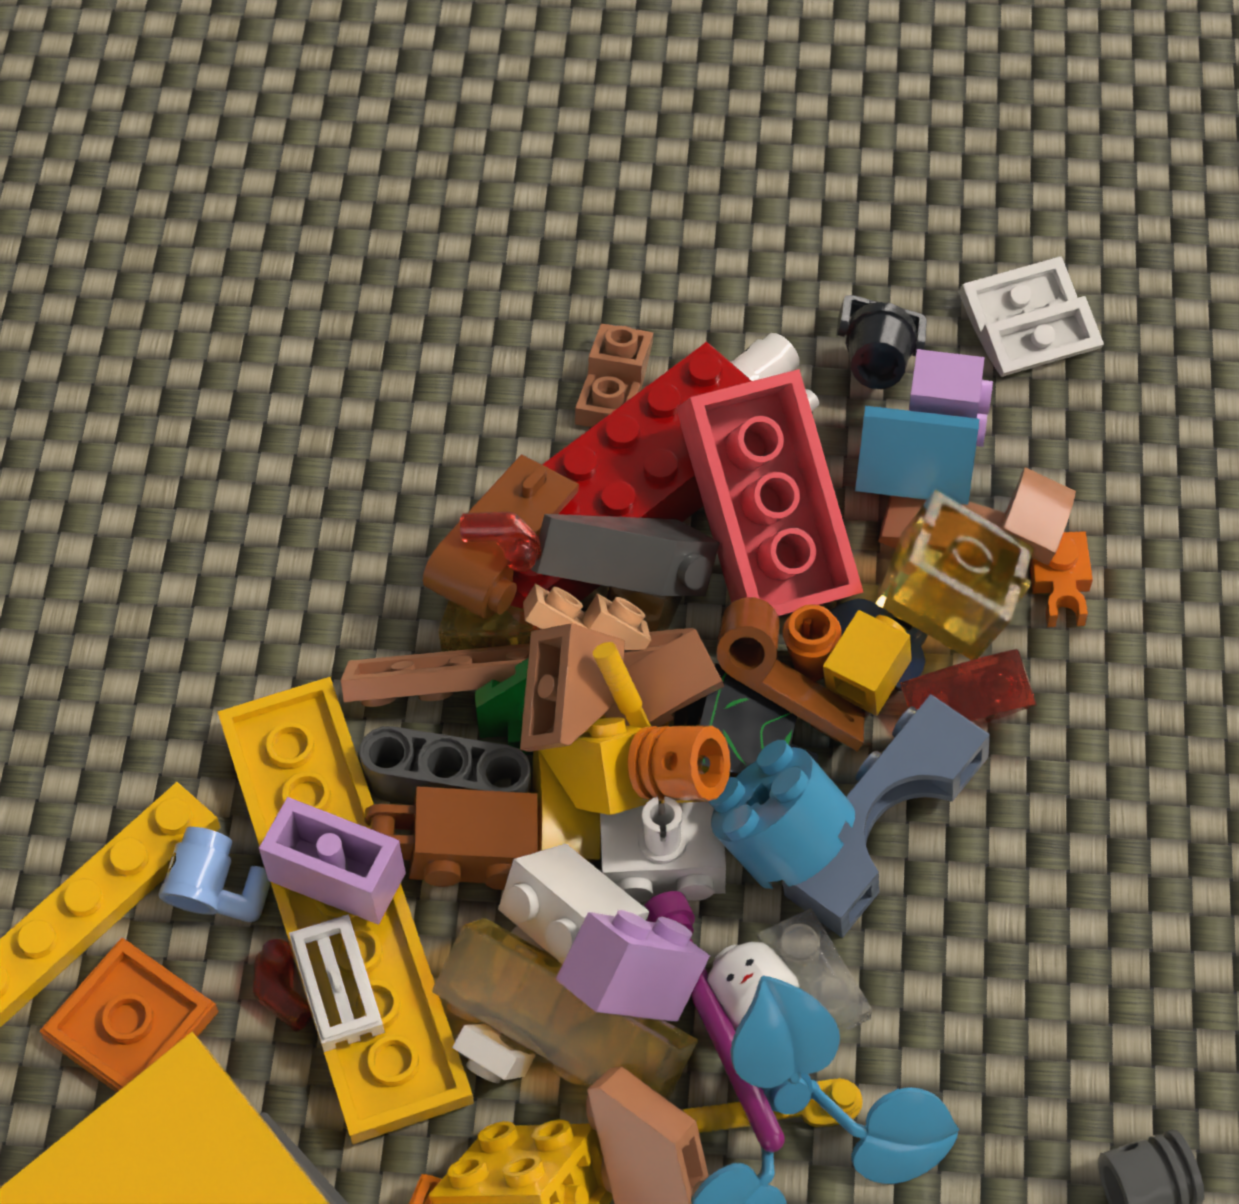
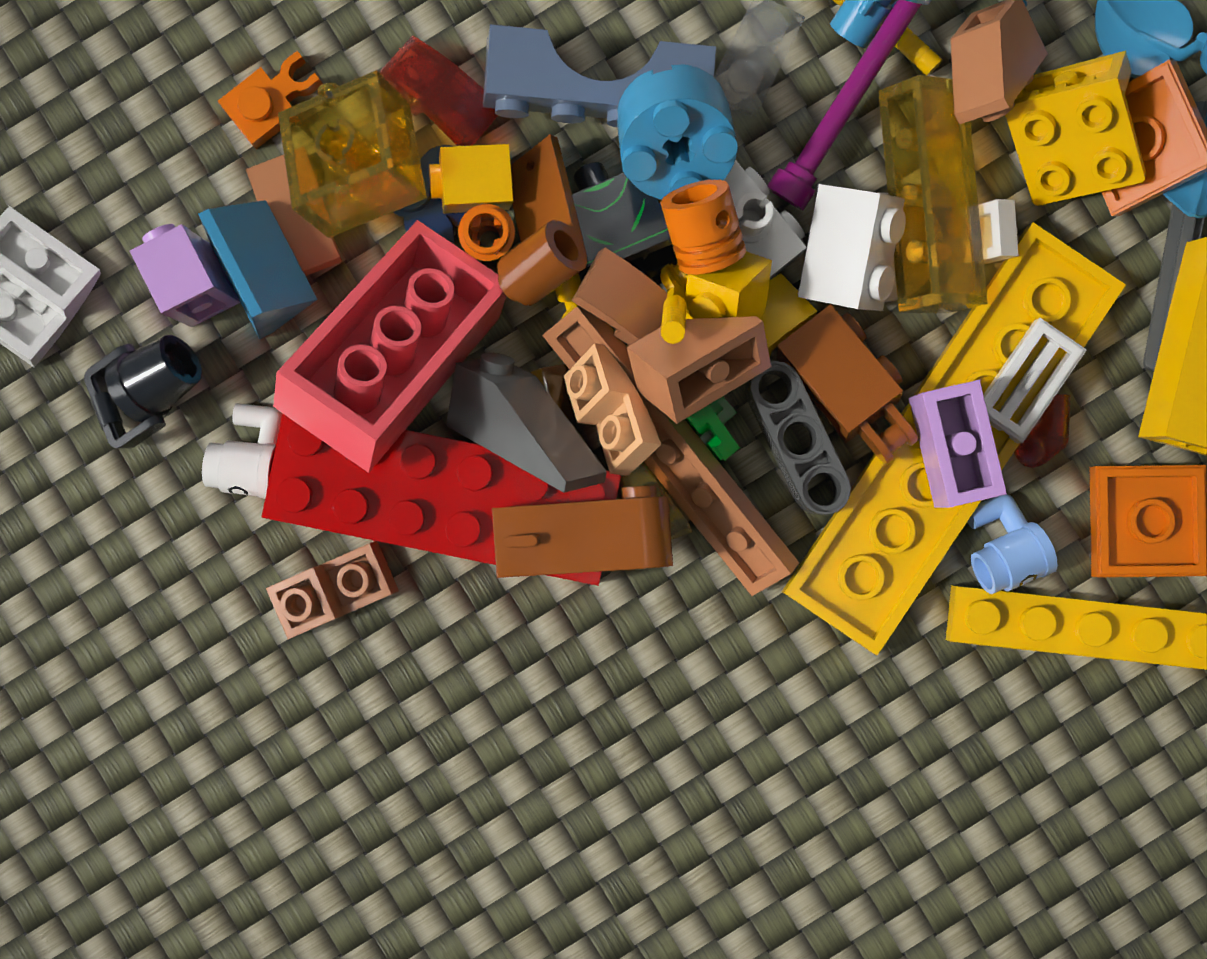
camera: 135 degrees left, 30 degrees up
clear red arm [460,511,541,572] -> none
lavender brick [556,910,710,1022] -> none
white head [708,942,799,1030] -> none
slope [996,467,1076,565] -> none

